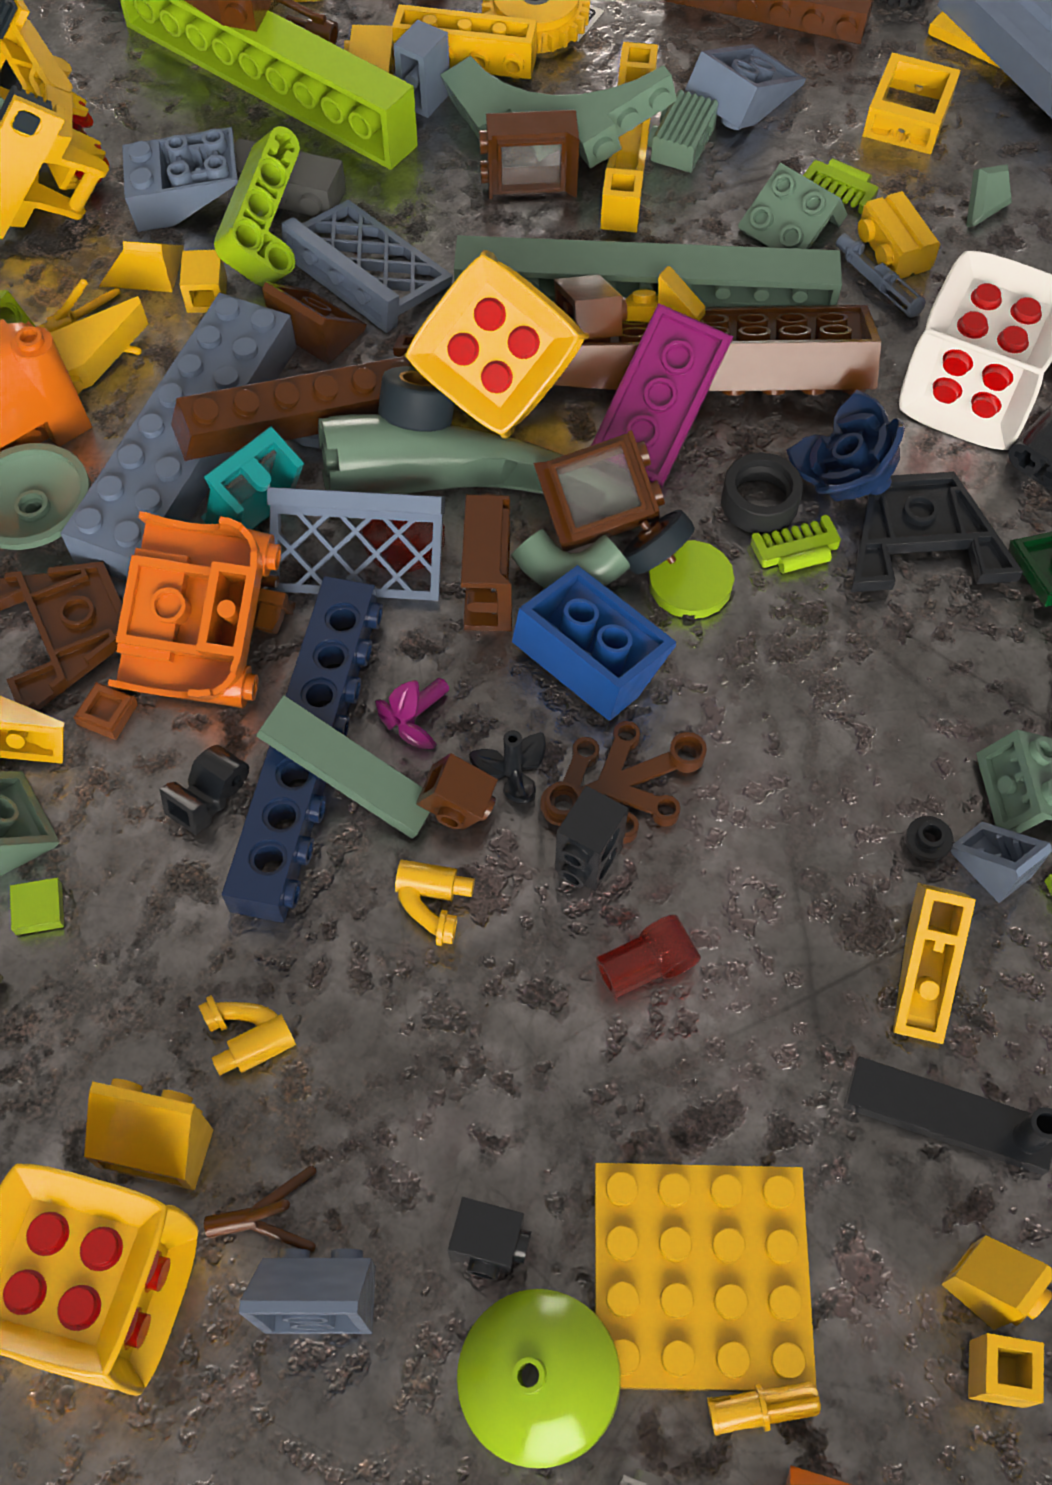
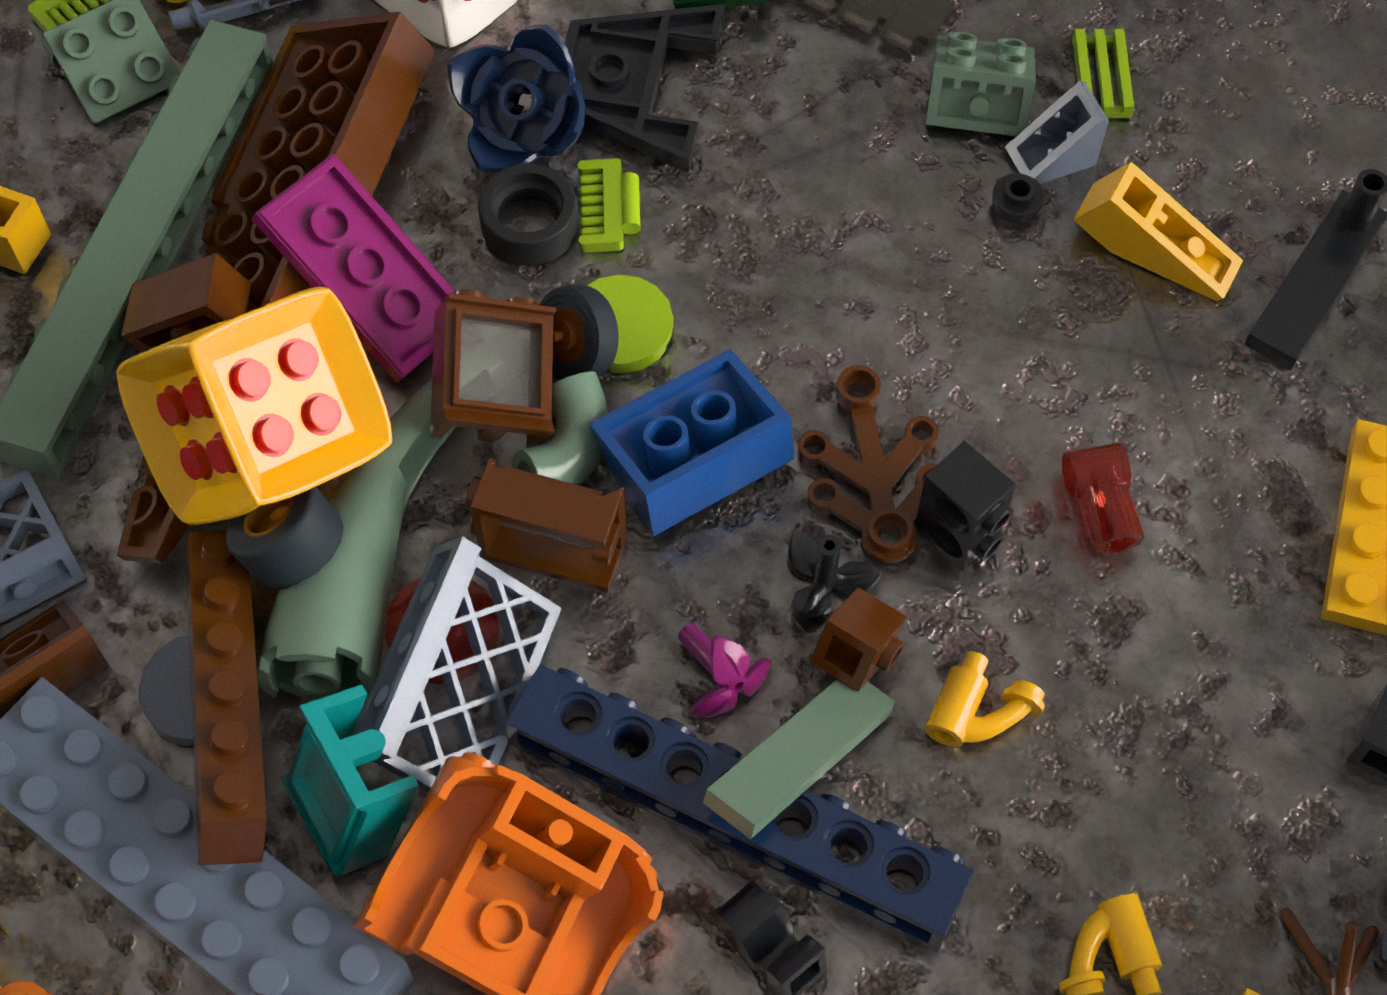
camera: 75 degrees left, 0 degrees up
yellow slope [625,266,705,322] -> none

